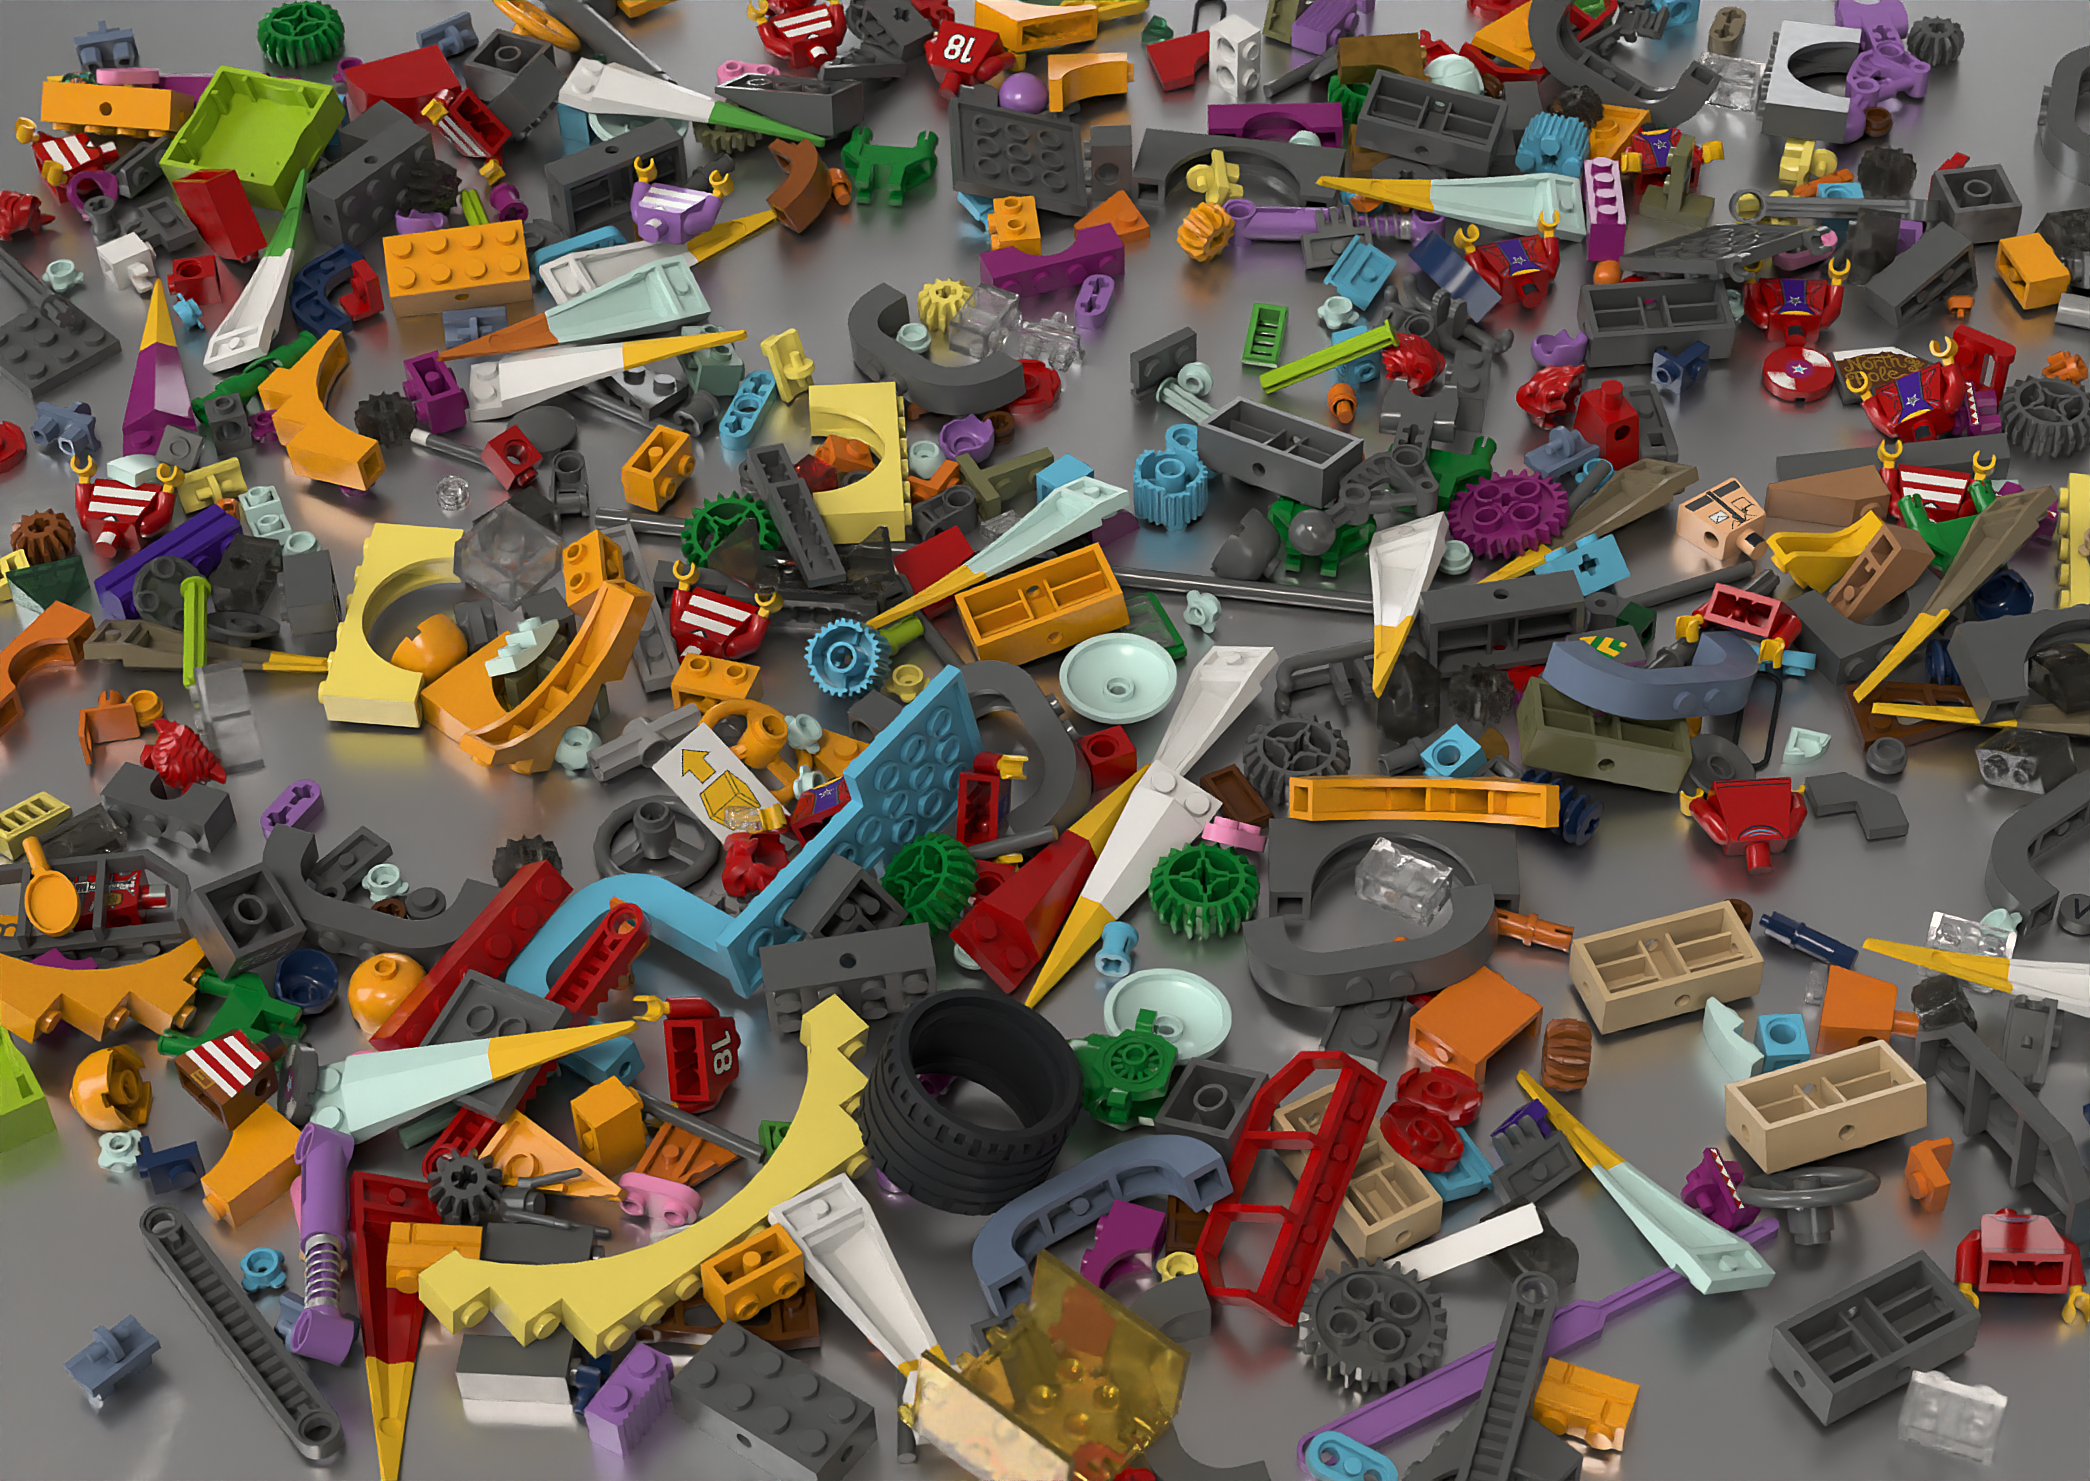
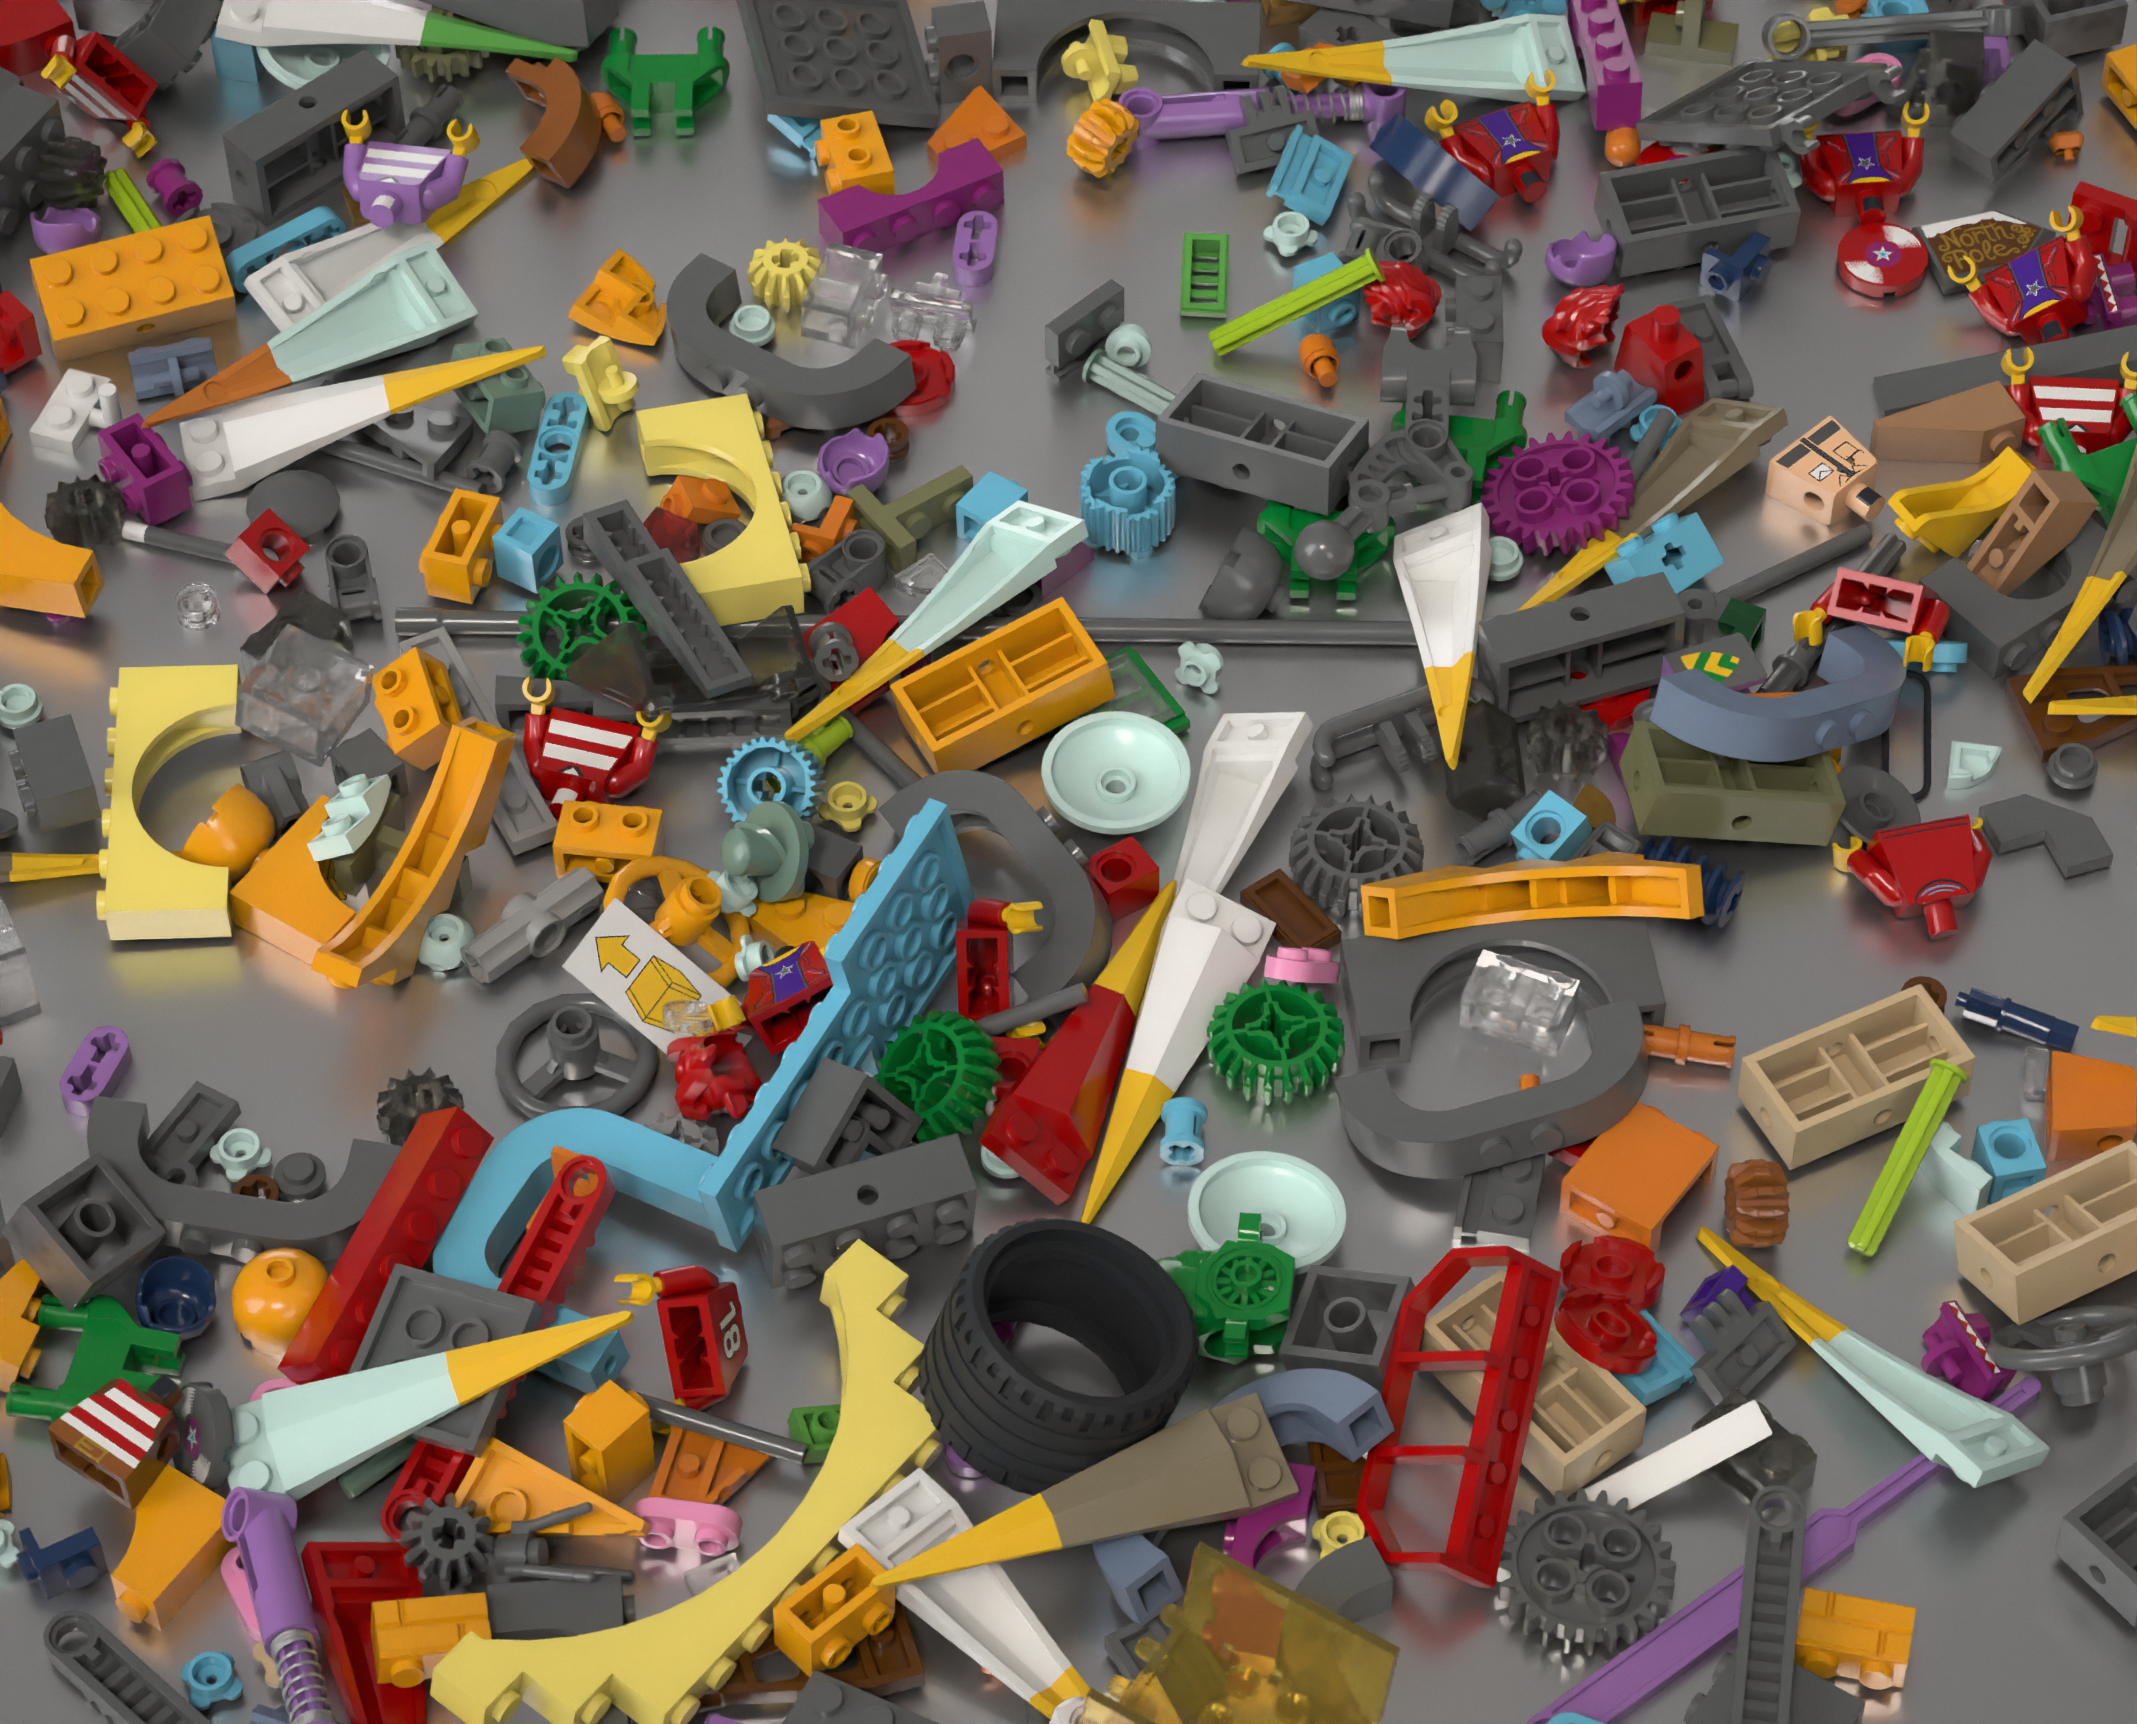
camera: 10 degrees left, 5 degrees up
none -> white plate [29,368,123,455]
none -> medium azure brick [492,507,564,594]
none -> light orange brick [568,248,666,346]
none -> sand green plate [720,801,815,902]
none -> dark grey bush [809,622,859,682]
none -> dark tan plate [869,1392,1299,1590]
none -> lime axle [1847,1058,1969,1257]

